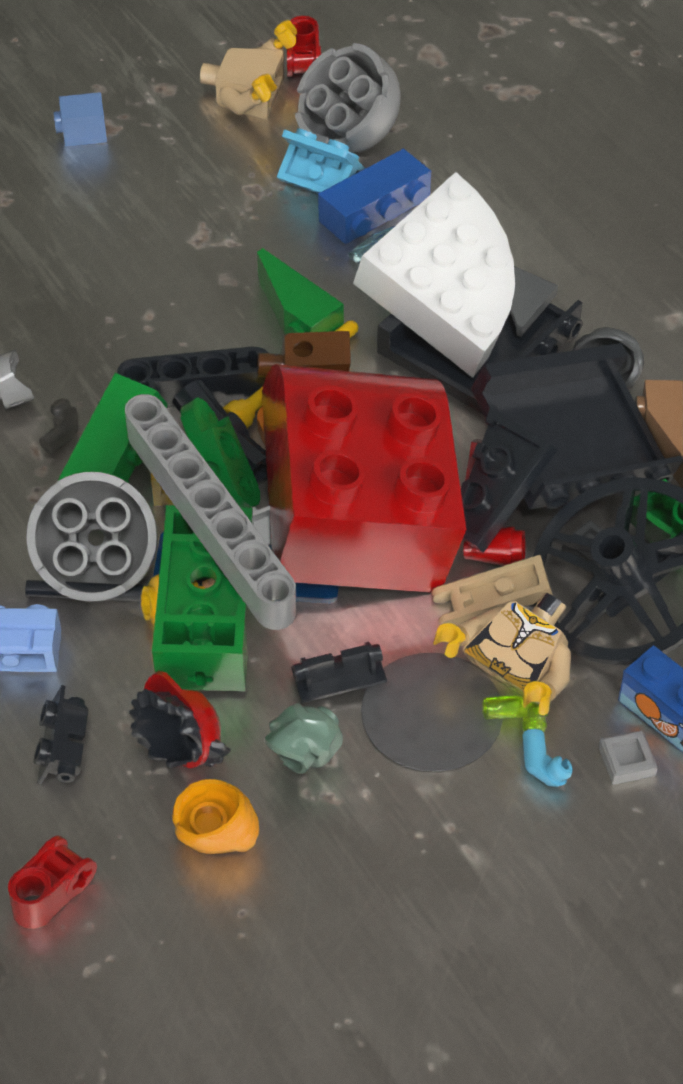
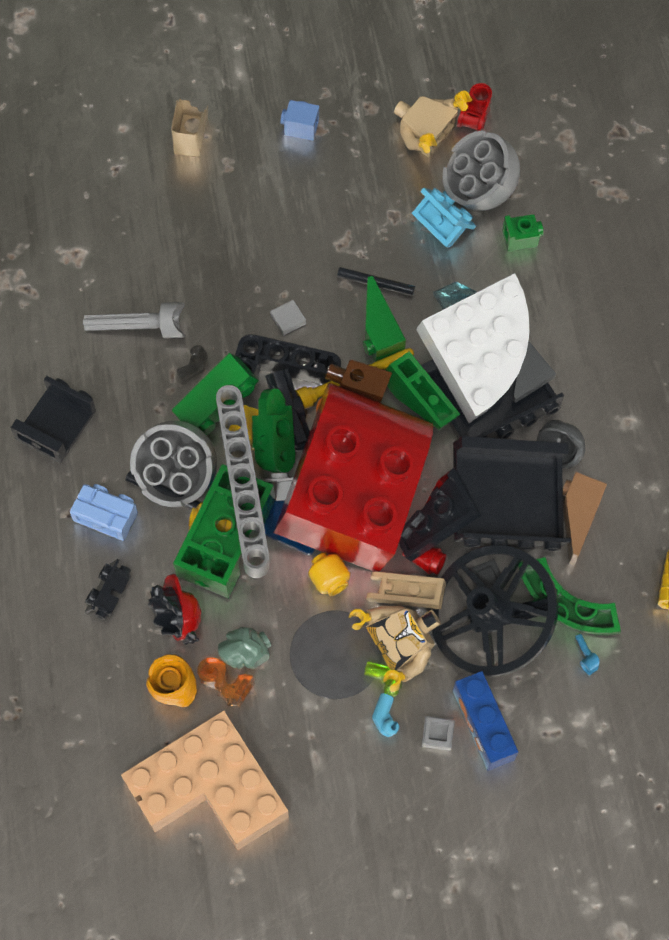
camera: 20 degrees right, 15 degrees up
red piece [8,835,97,929] -> none
black hinge [291,641,387,703] -> none
blue brick [318,148,431,245] -> none
none -> light nougat piece [121,711,289,851]
none -> clear orange leg [197,658,255,708]
none -> light grey tile [270,300,306,336]
none -> yellow head [308,553,350,596]
none -> black bar [337,267,415,296]
none -> green slope [385,351,460,430]
none -> green brick [502,214,543,251]

